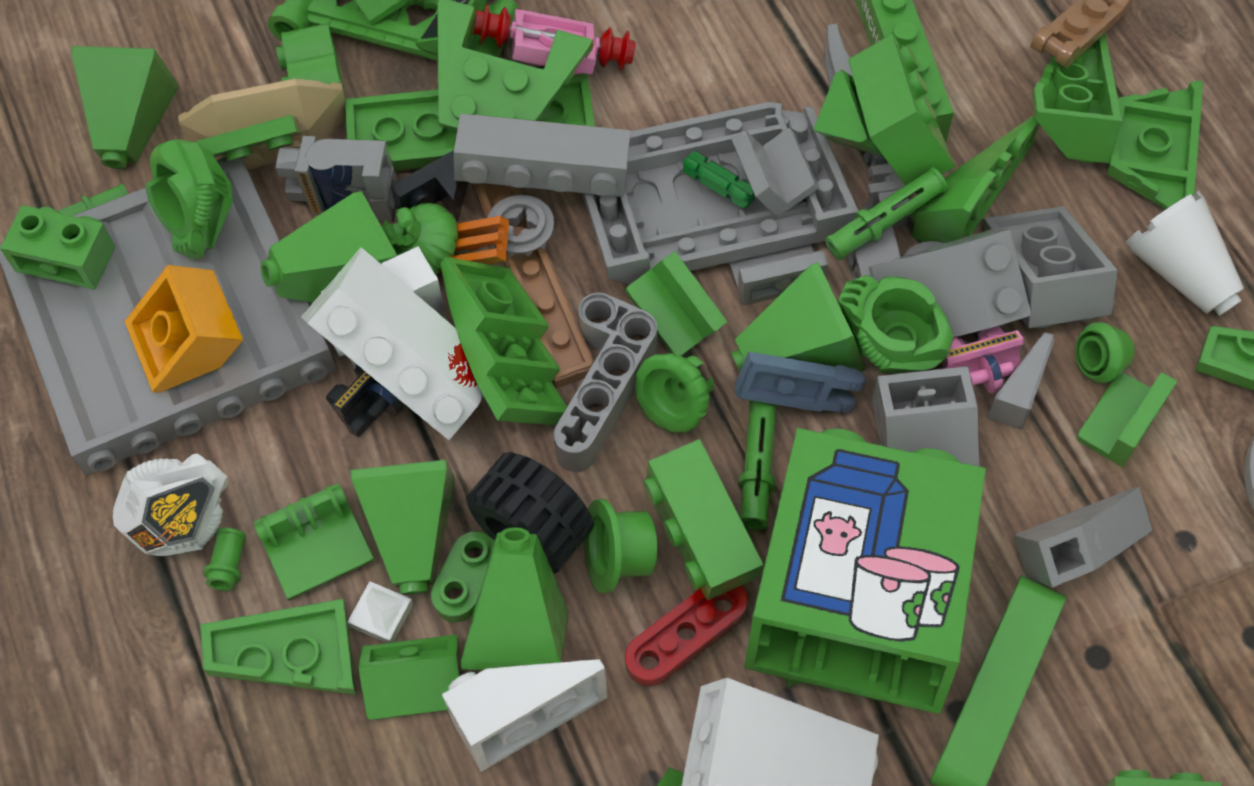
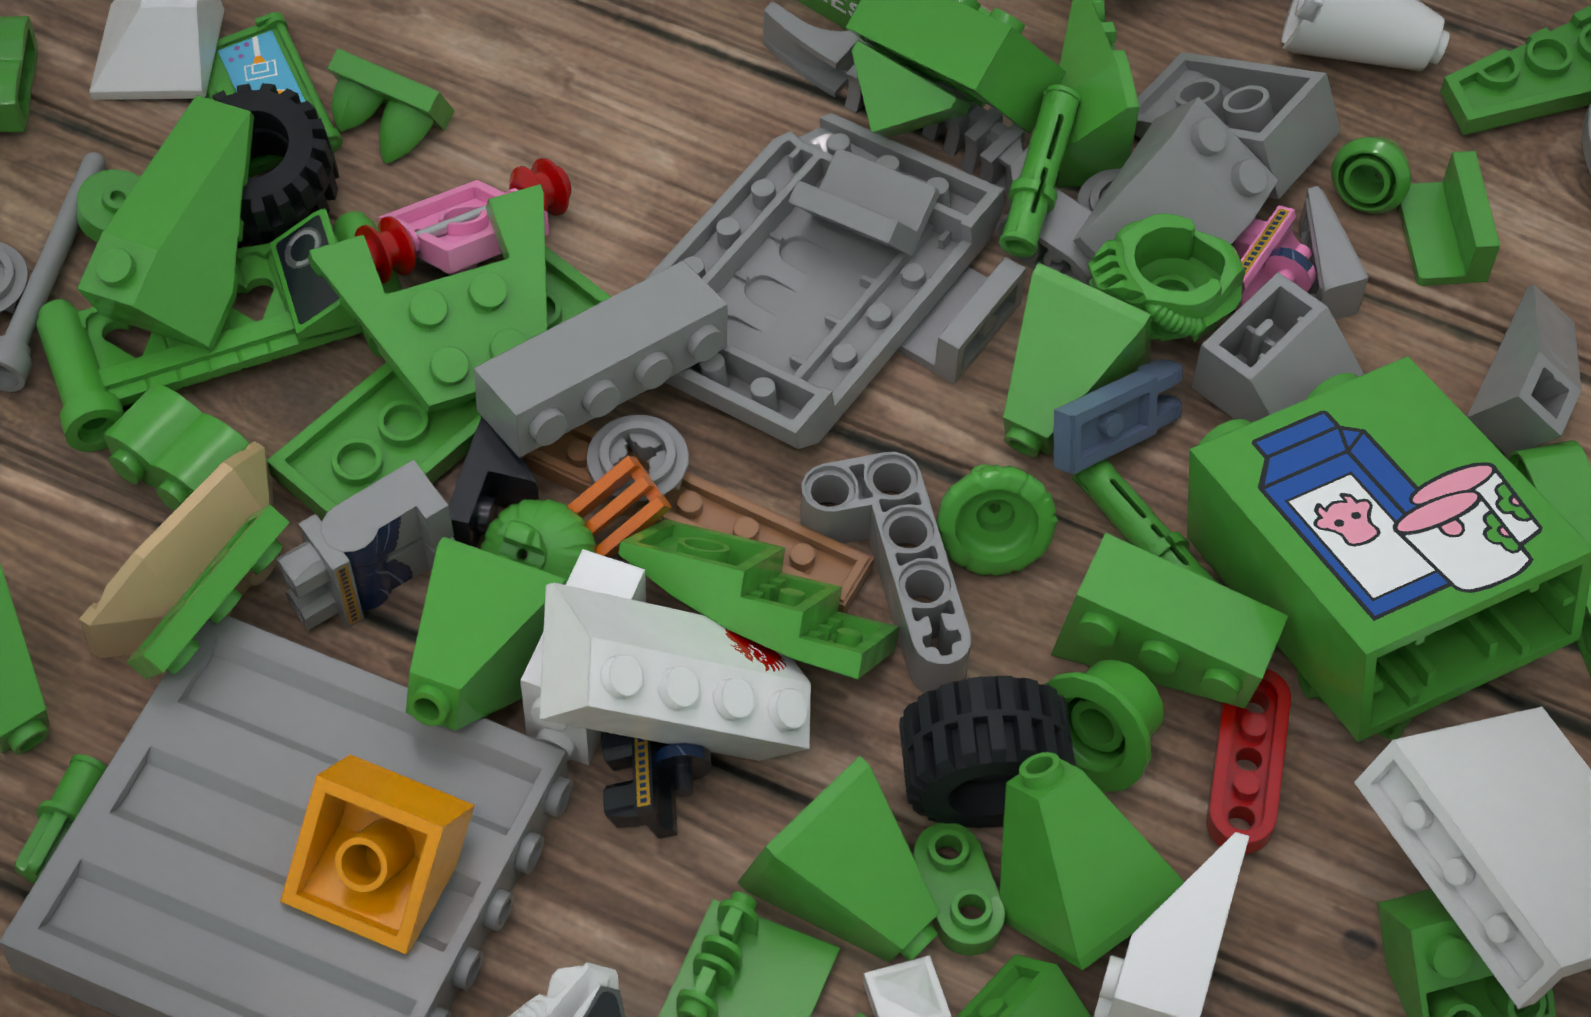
camera: 45 degrees left, 5 degrees down
bright green brick [0,205,116,290] -> none
bright green helmet [145,139,233,260] -> none
bright green panel [625,251,727,356] -> none
green axle [683,151,756,208] -> none

